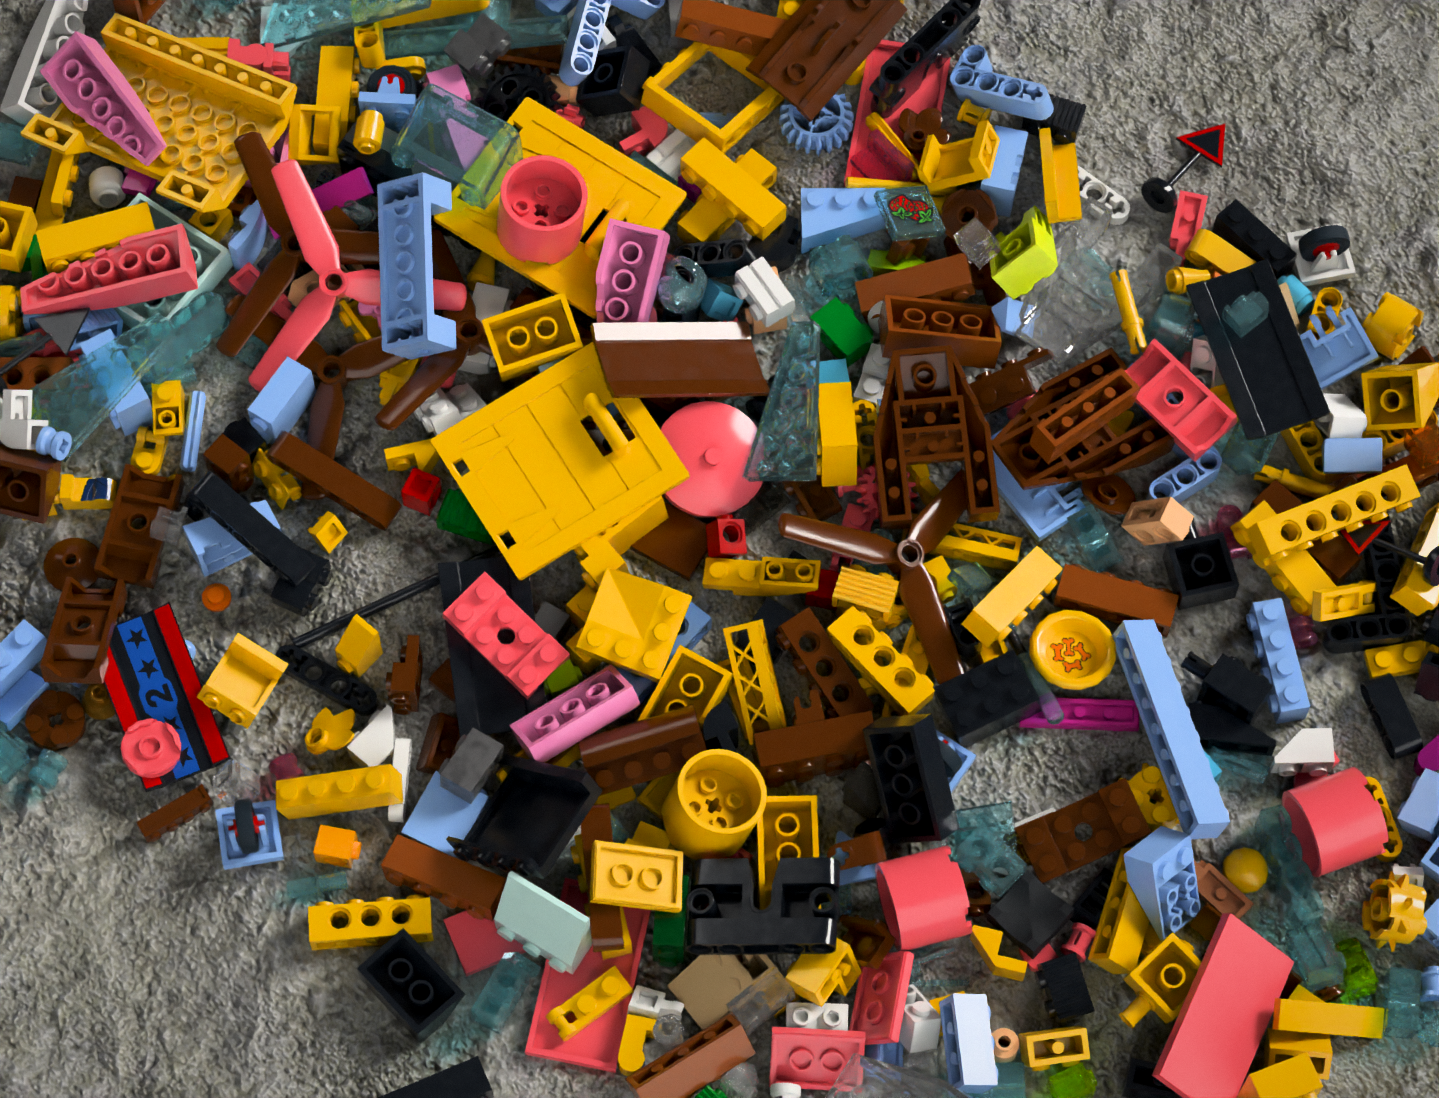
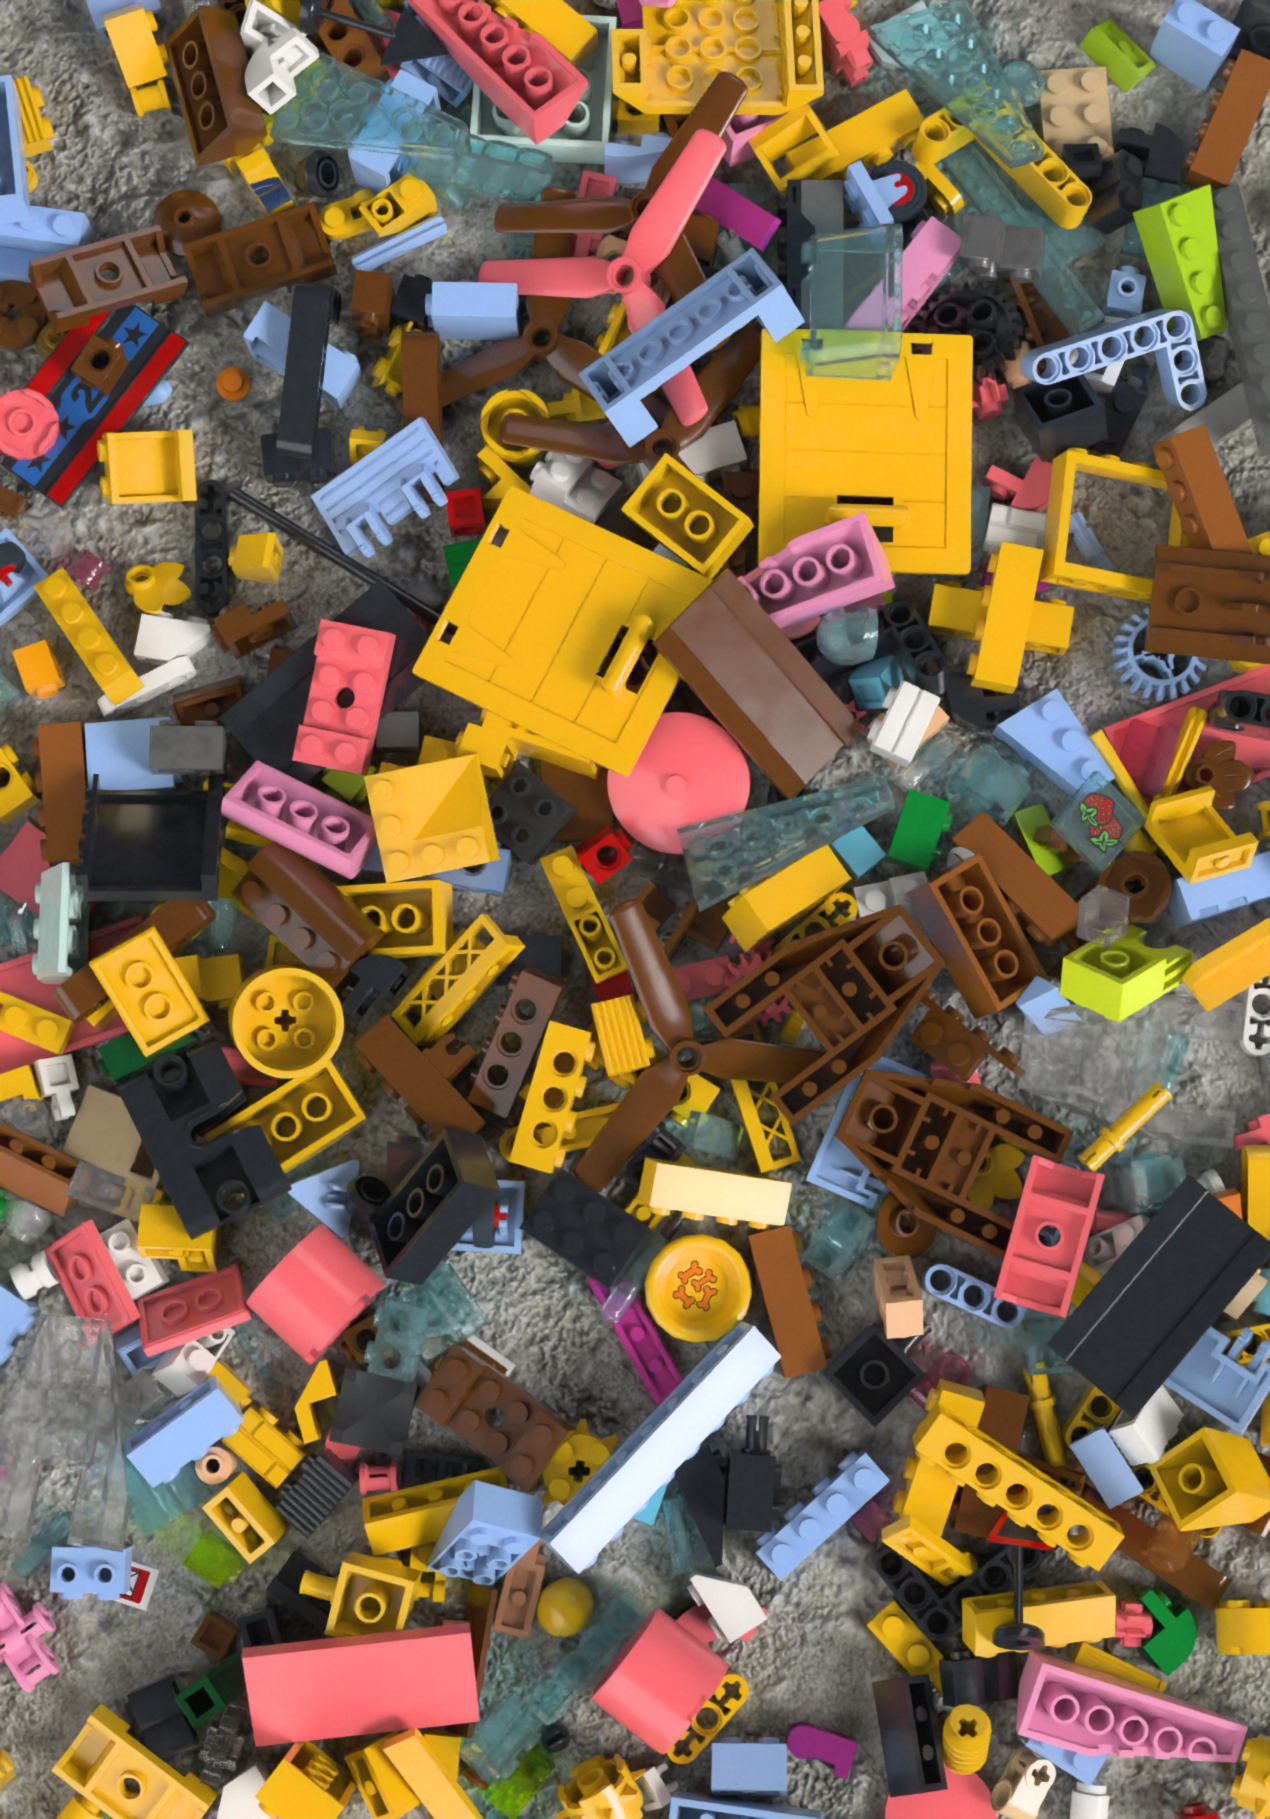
camera: 60 degrees right, 15 degrees up
light blue wheel [35,426,72,461] -> none
clear panel [150,506,188,545] -> none
yellow brick [353,110,385,154] -> none
coral brick [497,155,588,265] -> none
reddish brown piece [827,830,887,870] -> none
reddish brown bracket [839,914,896,969] -> none
dark orange brick [1029,368,1141,464] -> none
yellow cone [1166,266,1211,295] -> none
clear light blue brick [1222,291,1269,338] -> none
black beam [1360,673,1423,760] -> none
none -> reddish brown brick [71,334,129,397]
none -> yellow brick [221,1405,308,1489]
none -> black panel [265,1551,337,1632]
none -> black cone [295,150,340,198]
none -> light blue hinge [311,417,460,558]
none -> yellow brick [480,389,550,470]
none -> black brick [488,762,578,865]
none -> black hinge [540,1721,570,1753]
none -> reddish brown panel [635,880,676,933]

